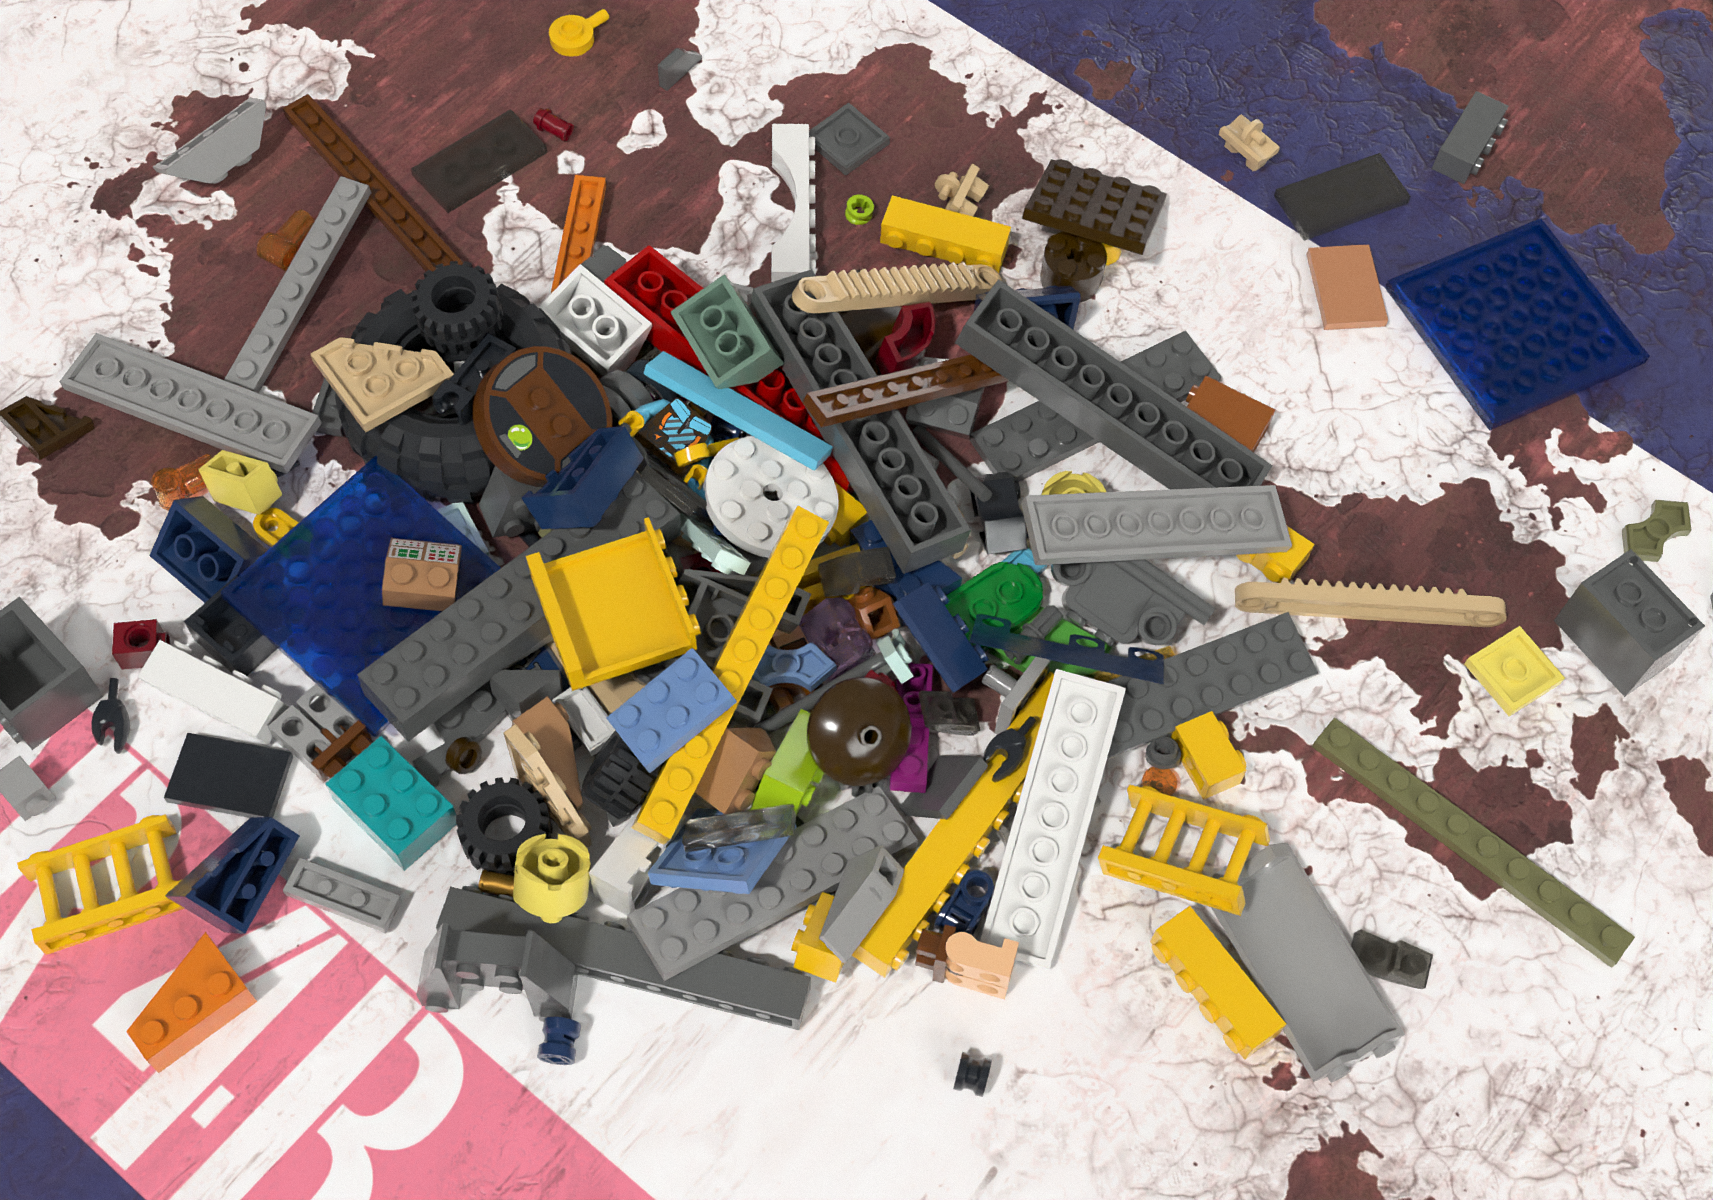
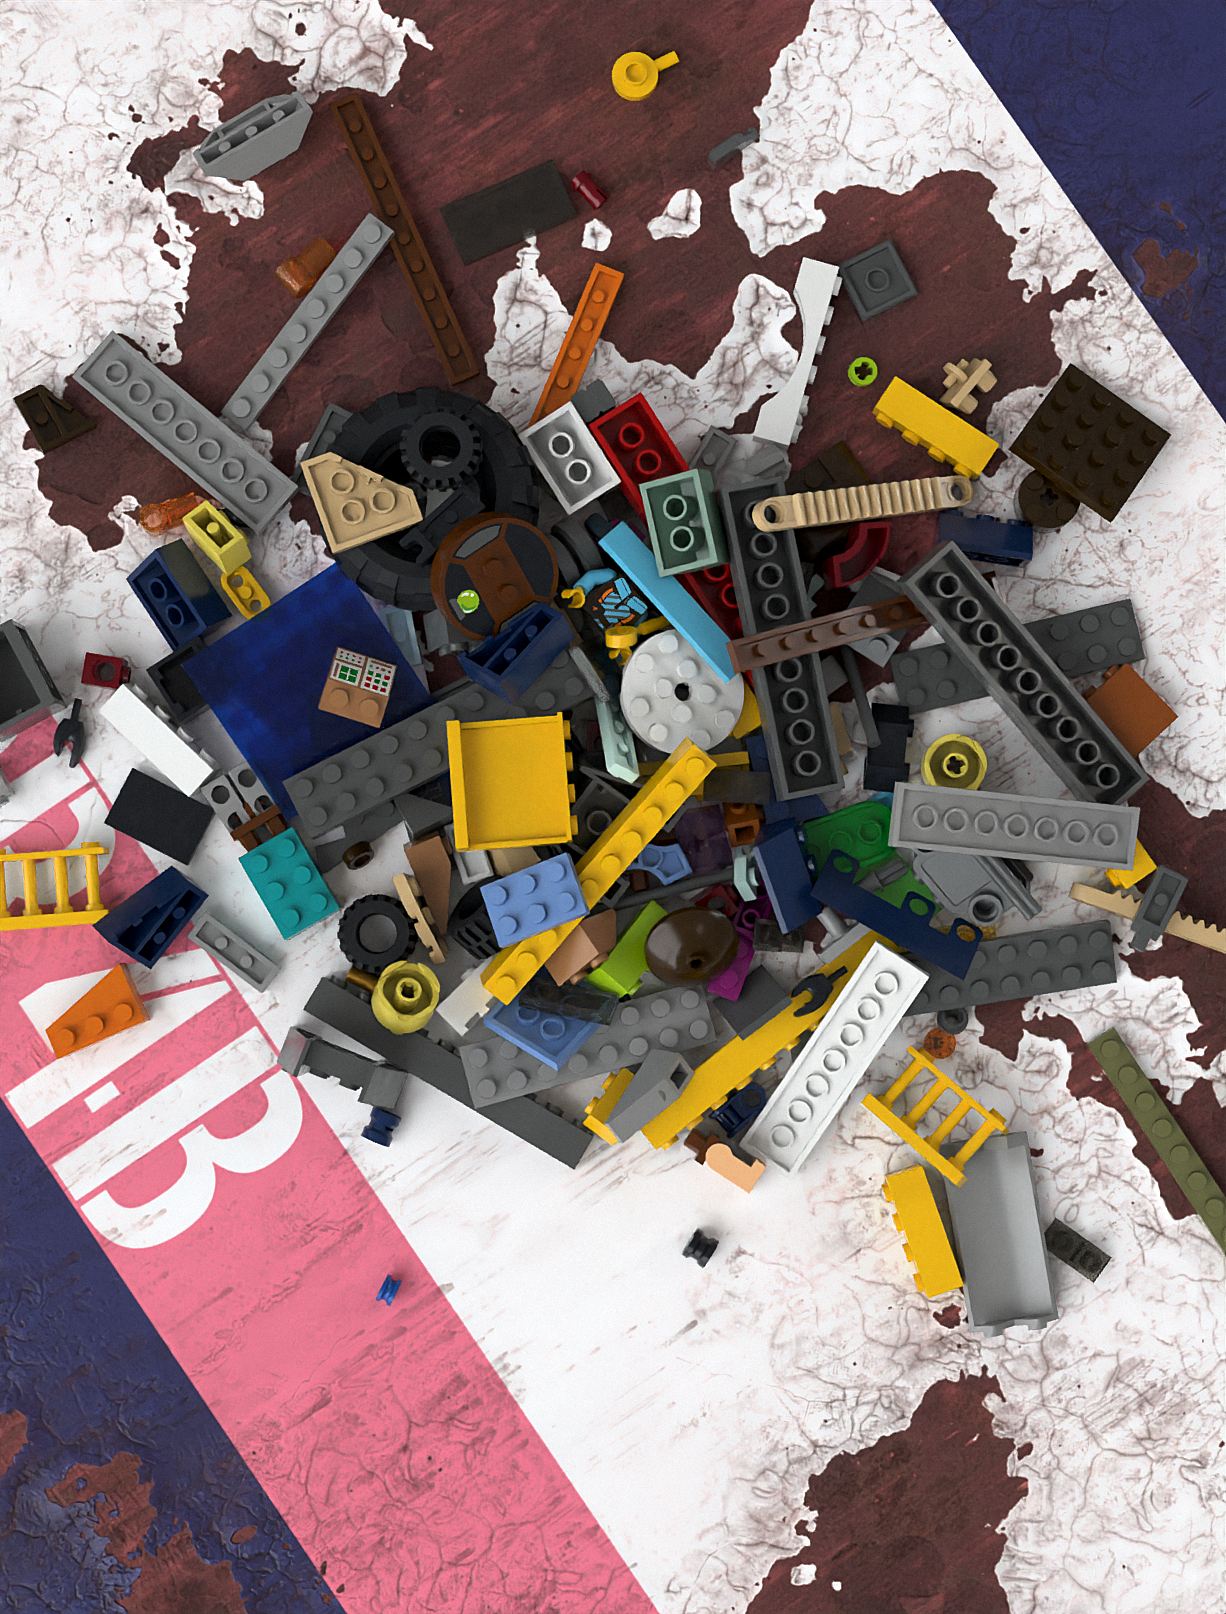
camera: 20 degrees right, 25 degrees up
yellow brick [1171,711,1247,800] -> none
none -> dark grey hinge [1129,864,1189,952]

